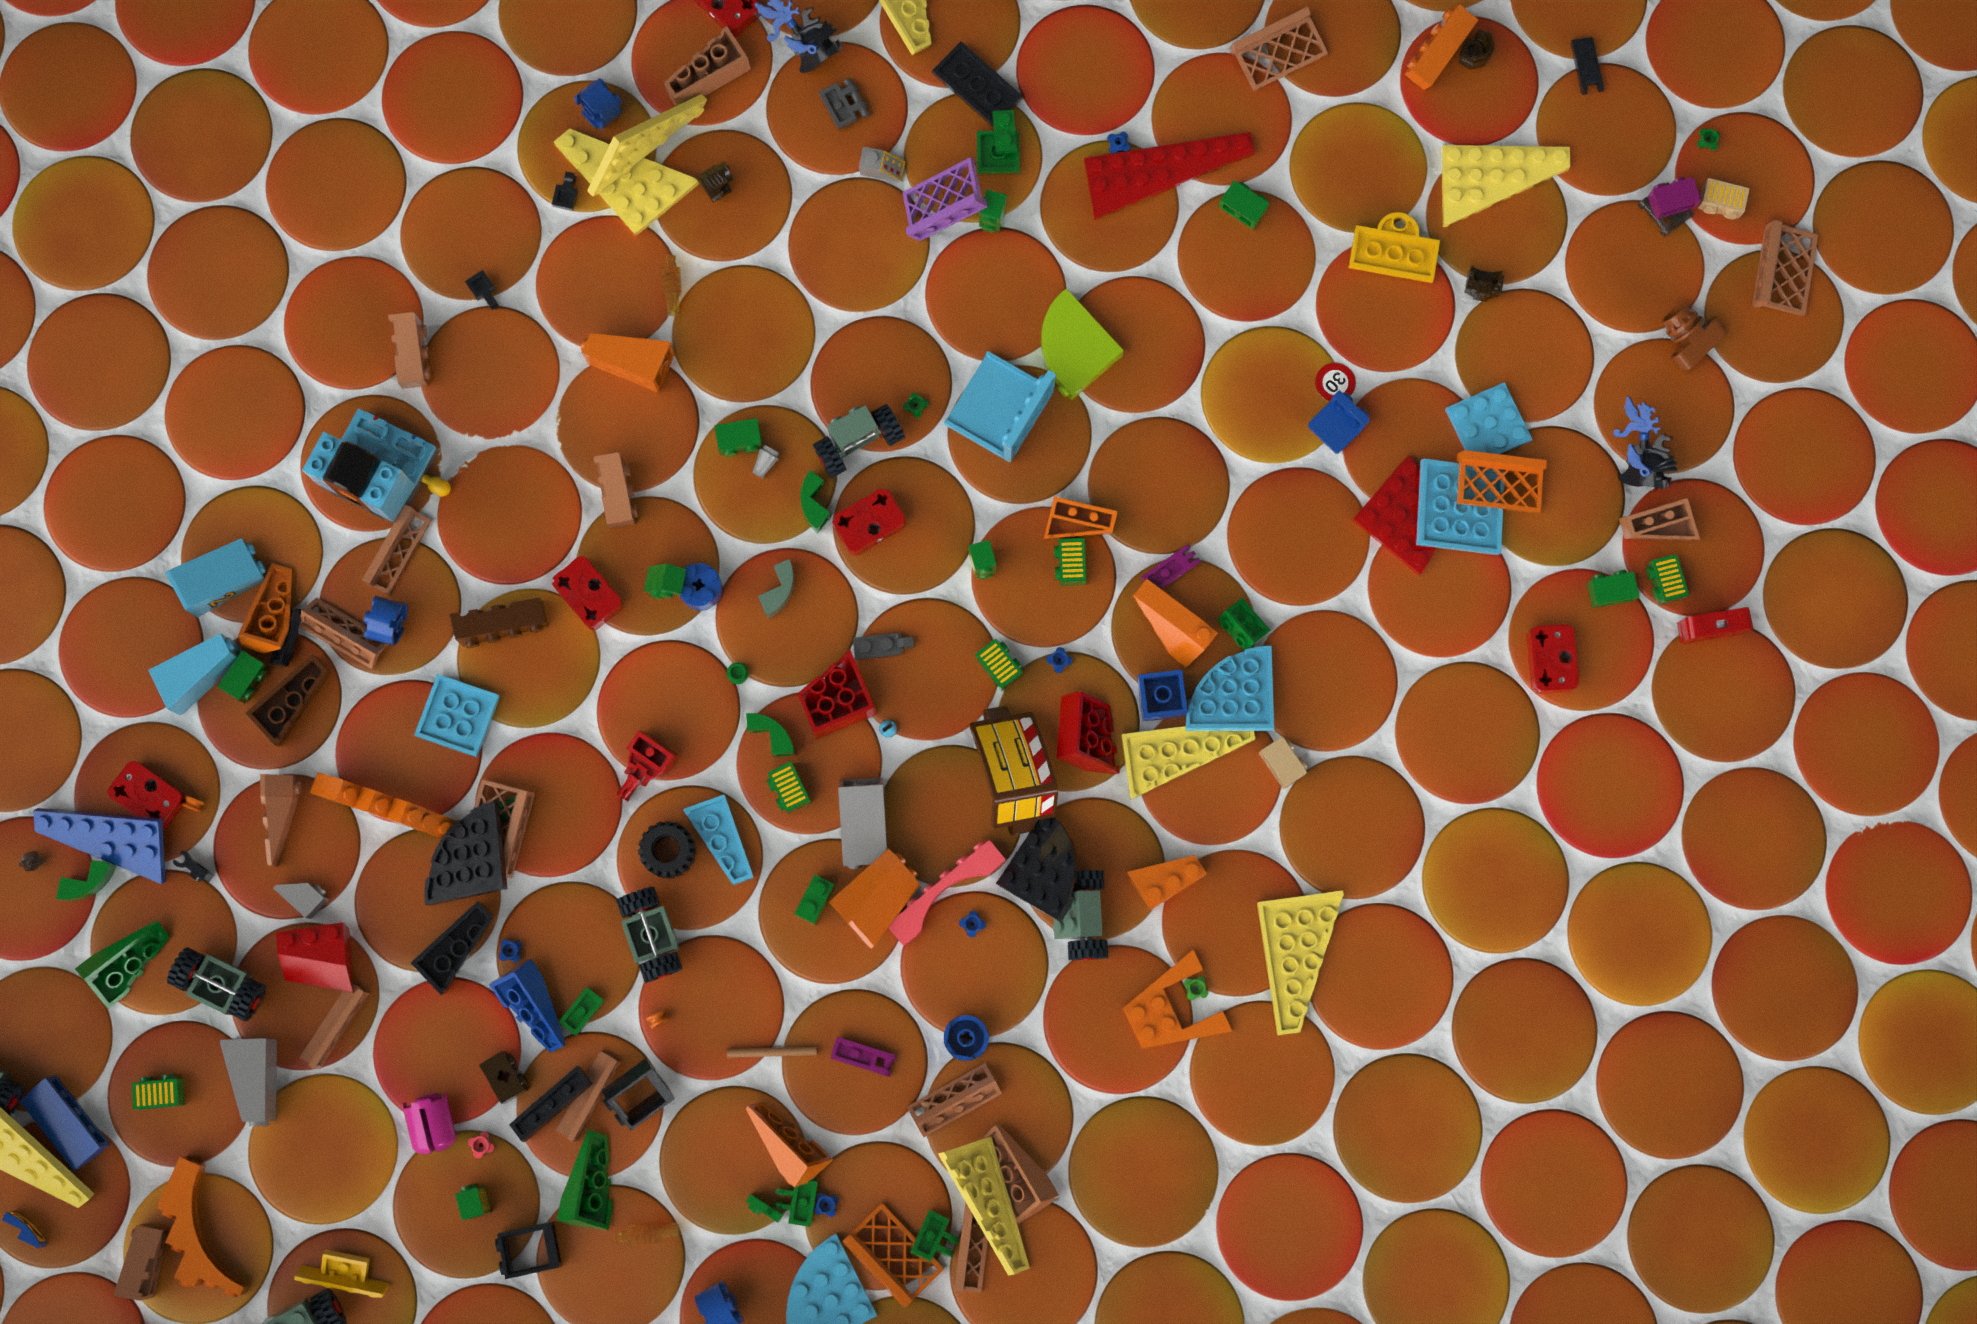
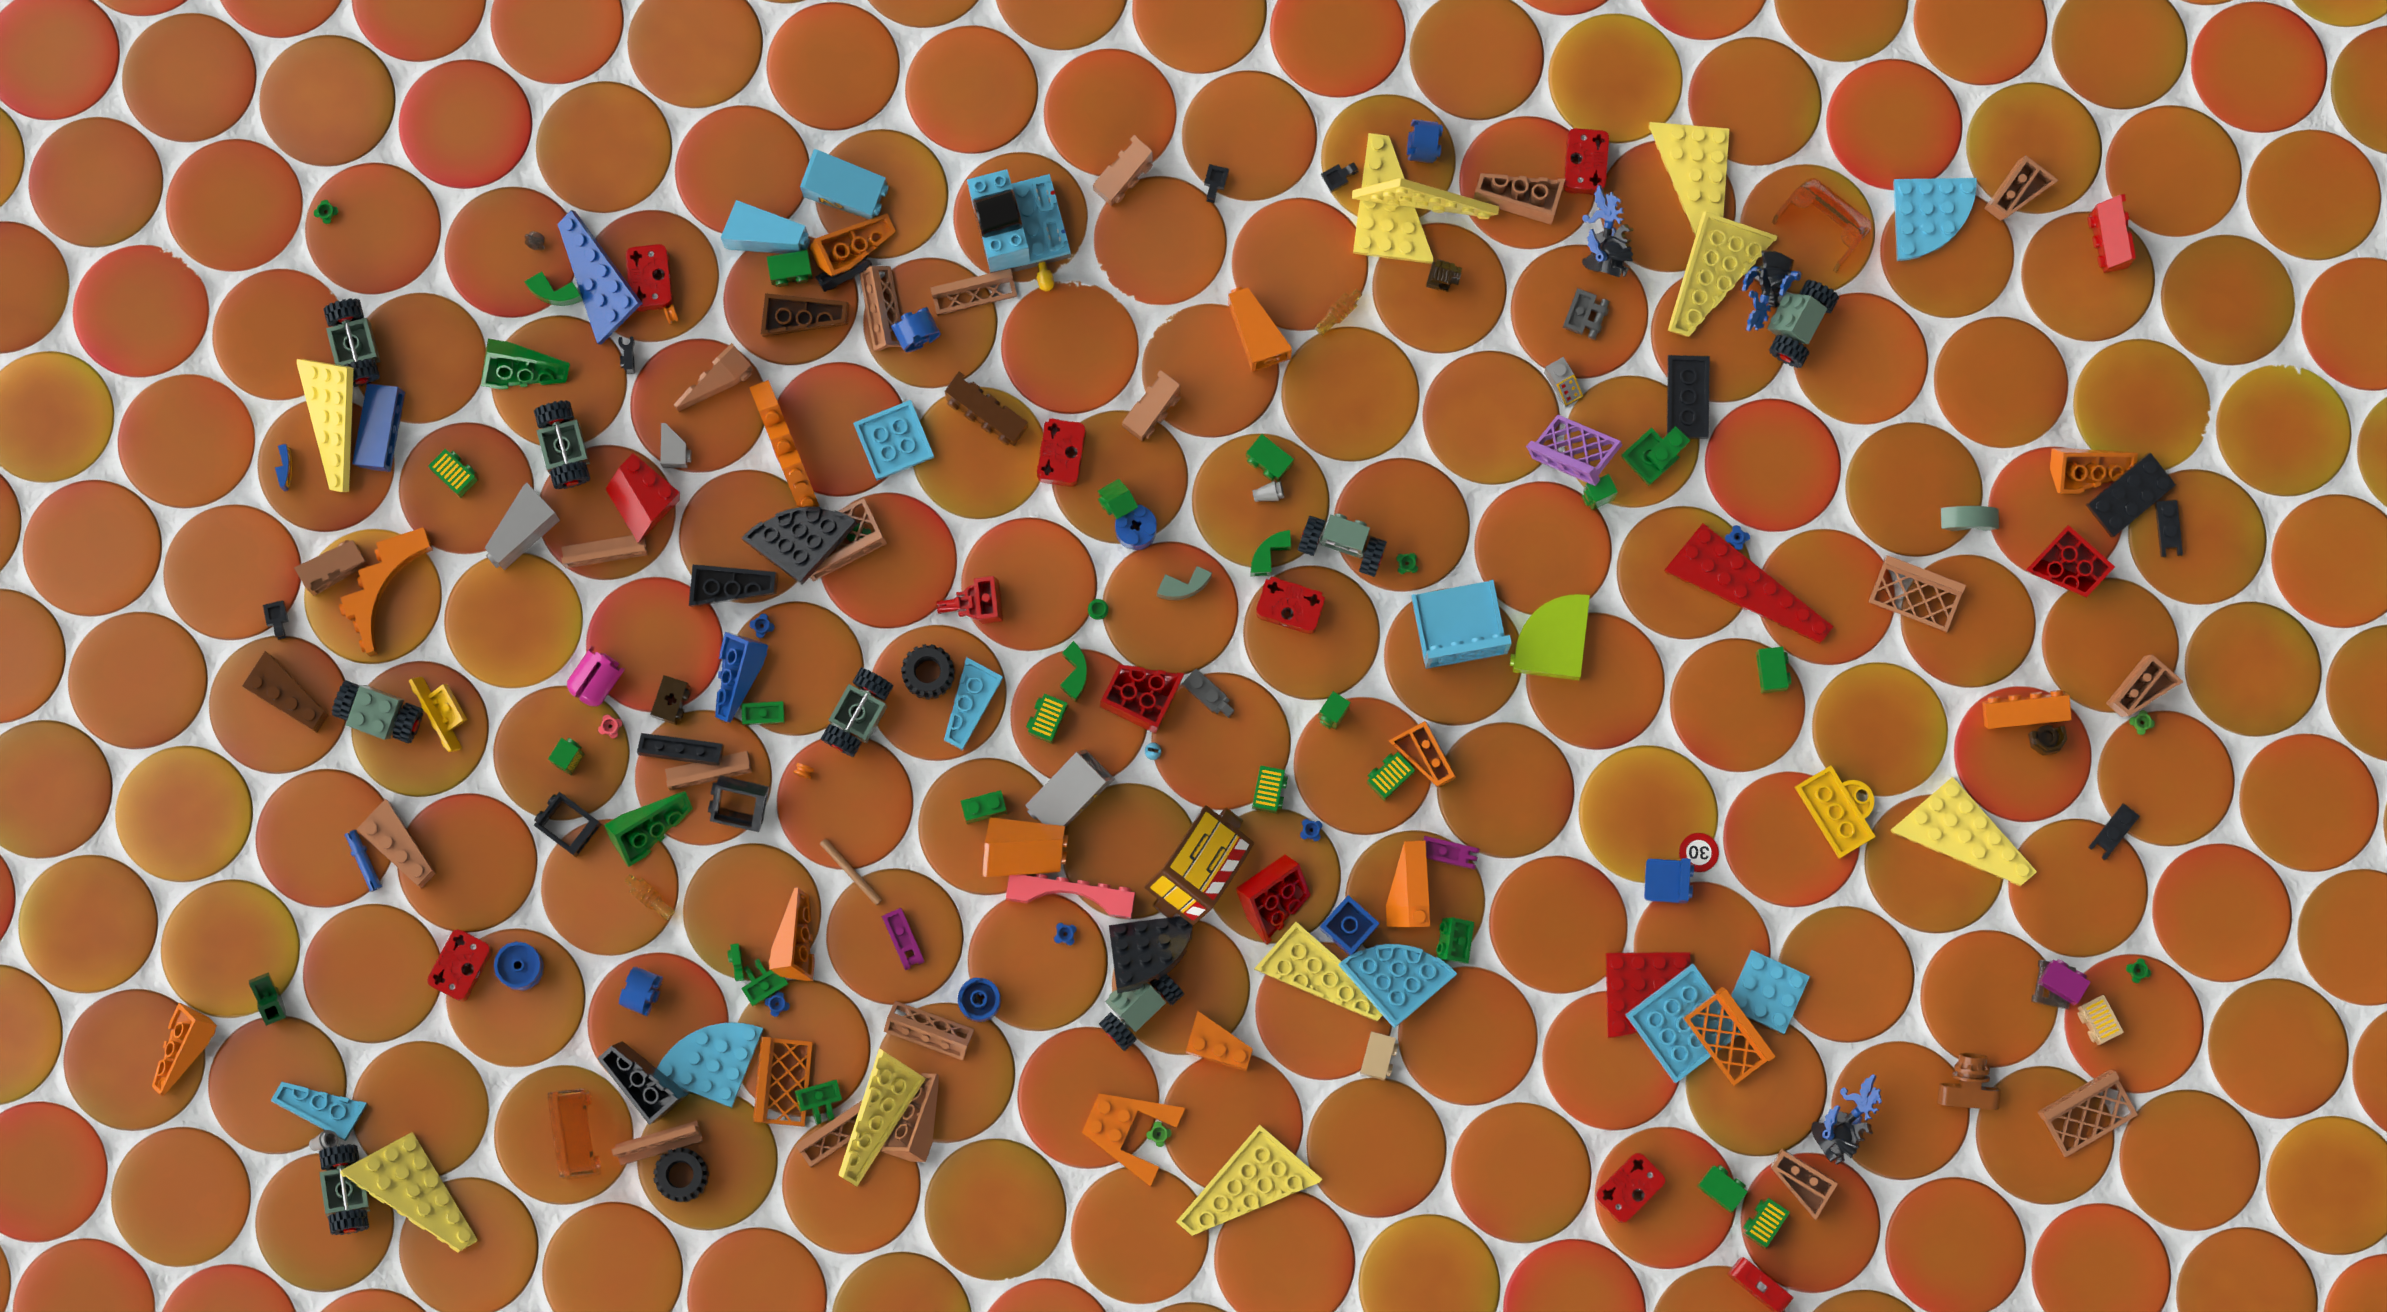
camera: 50 degrees right, 0 degrees up
dark brown hair [1464,265,1504,302] -> none

